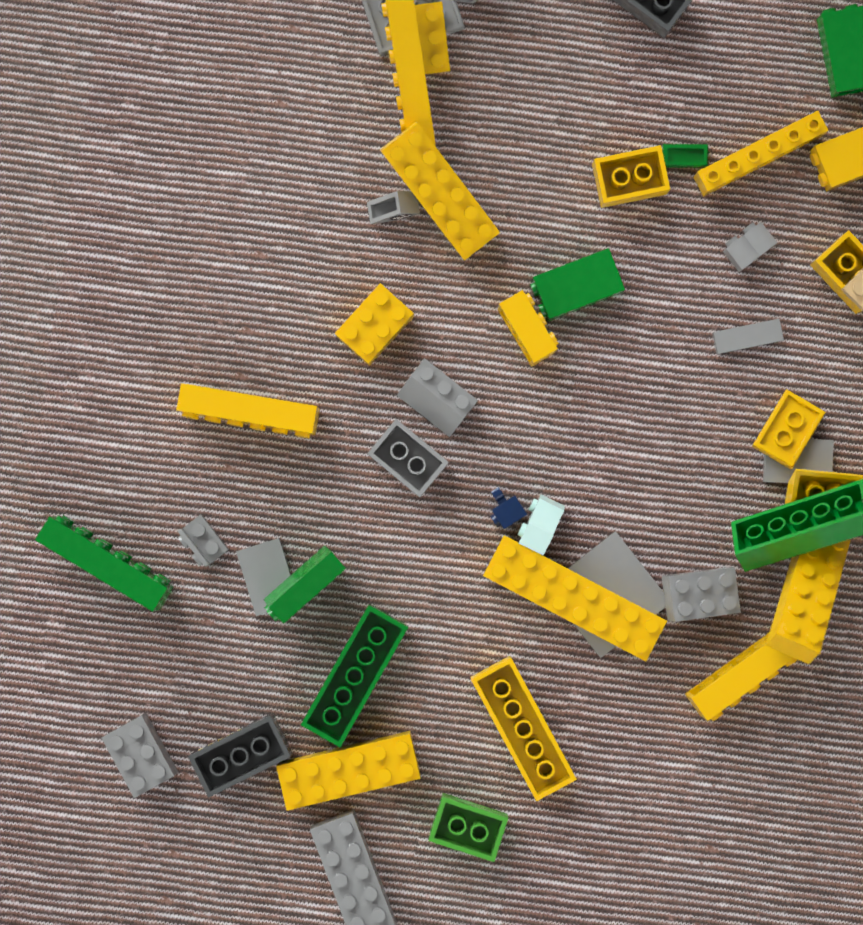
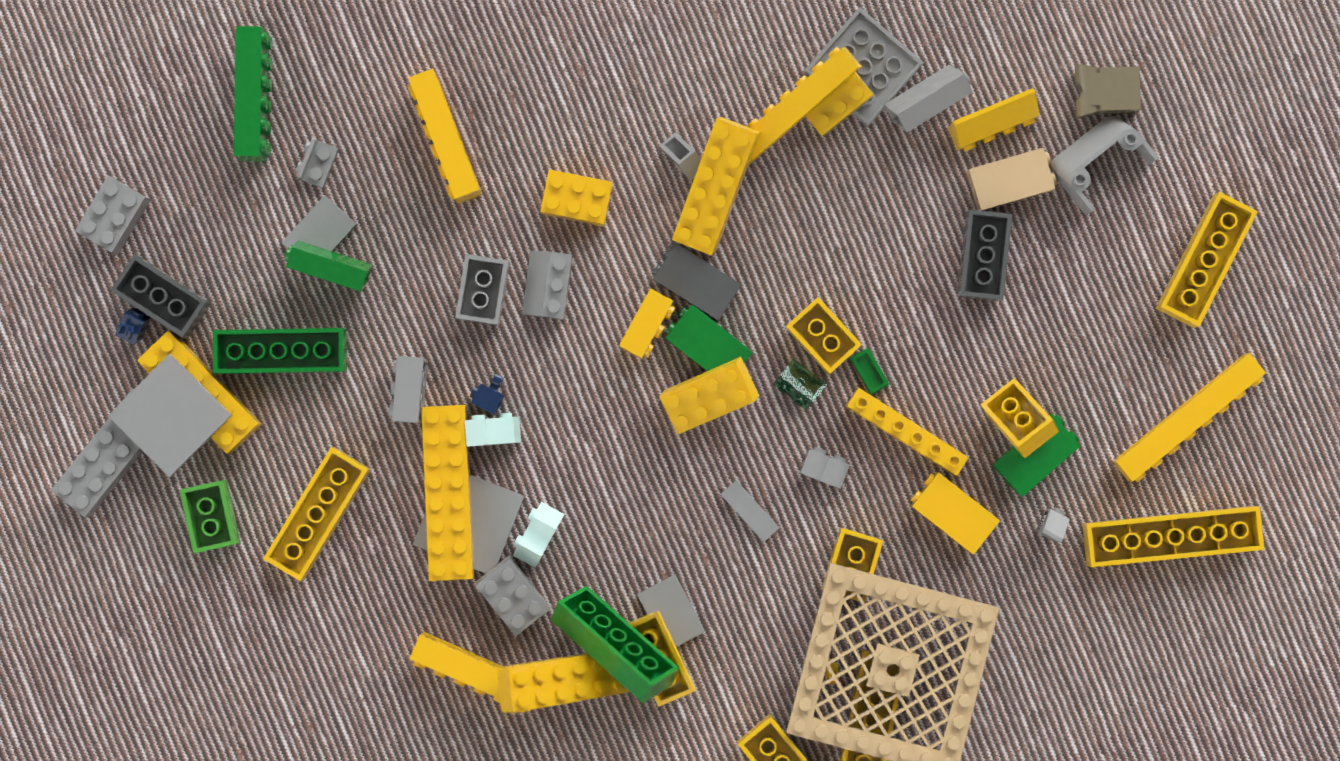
camera: 55 degrees right, 0 degrees up
yellow tile [752,389,826,470] -> none
none -> light grey tile [108,354,232,477]
none -> dark blue brick [115,308,151,345]
none -> light grey brick [389,356,428,424]
none -> light aqua brick [513,502,564,568]
none -> dark grey brick [652,243,742,322]
none -> yellow brick [659,357,759,434]
none -> clear green bracket [773,358,827,410]
none -> yellow brick [980,378,1059,458]

